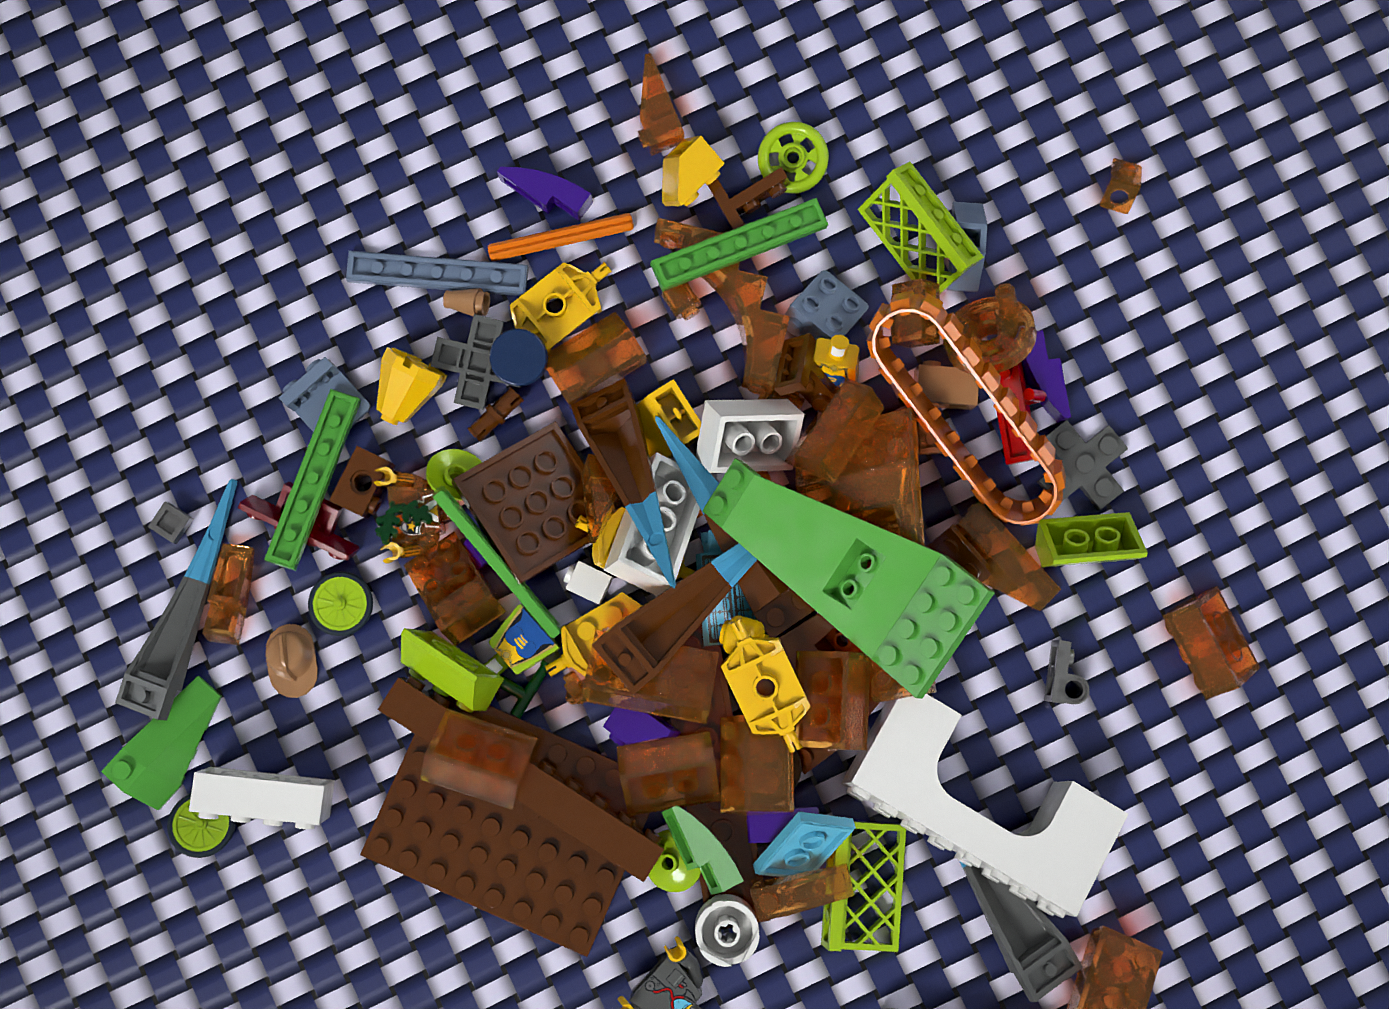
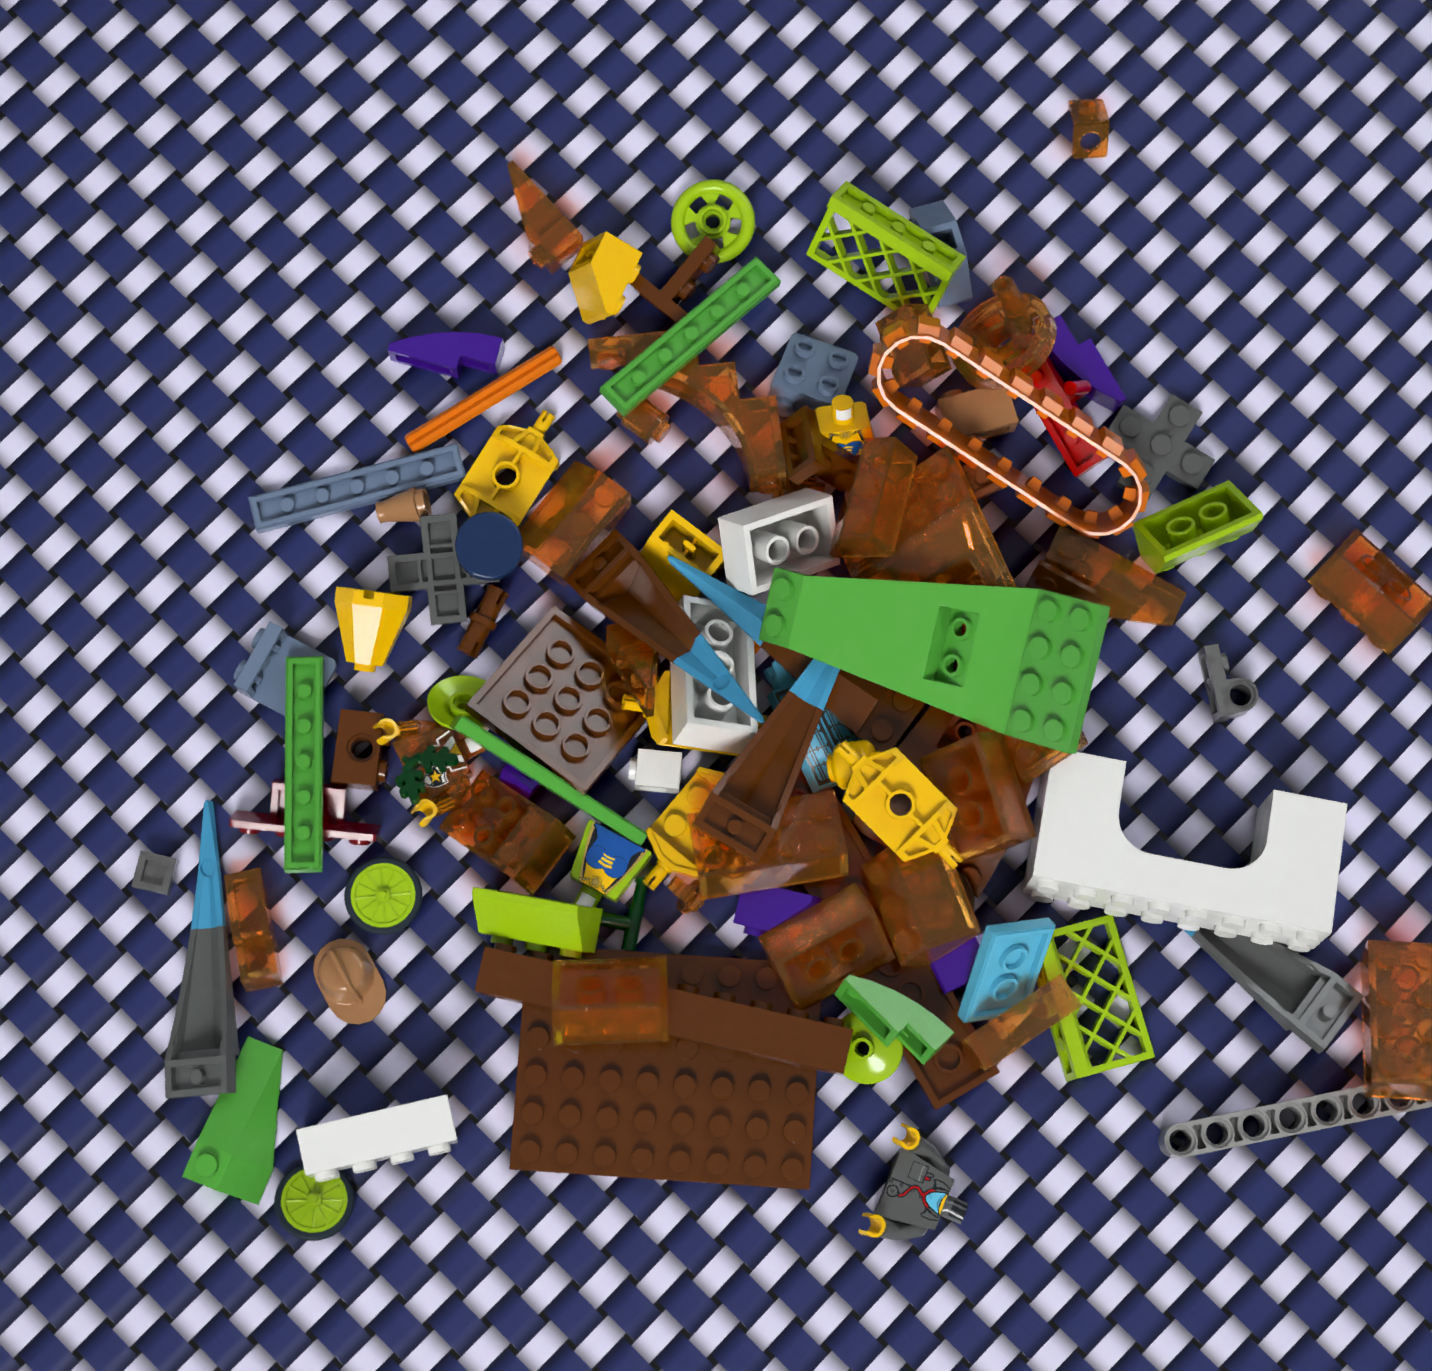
camera: 20 degrees left, 5 degrees down
white brick [695,894,760,967] -> none

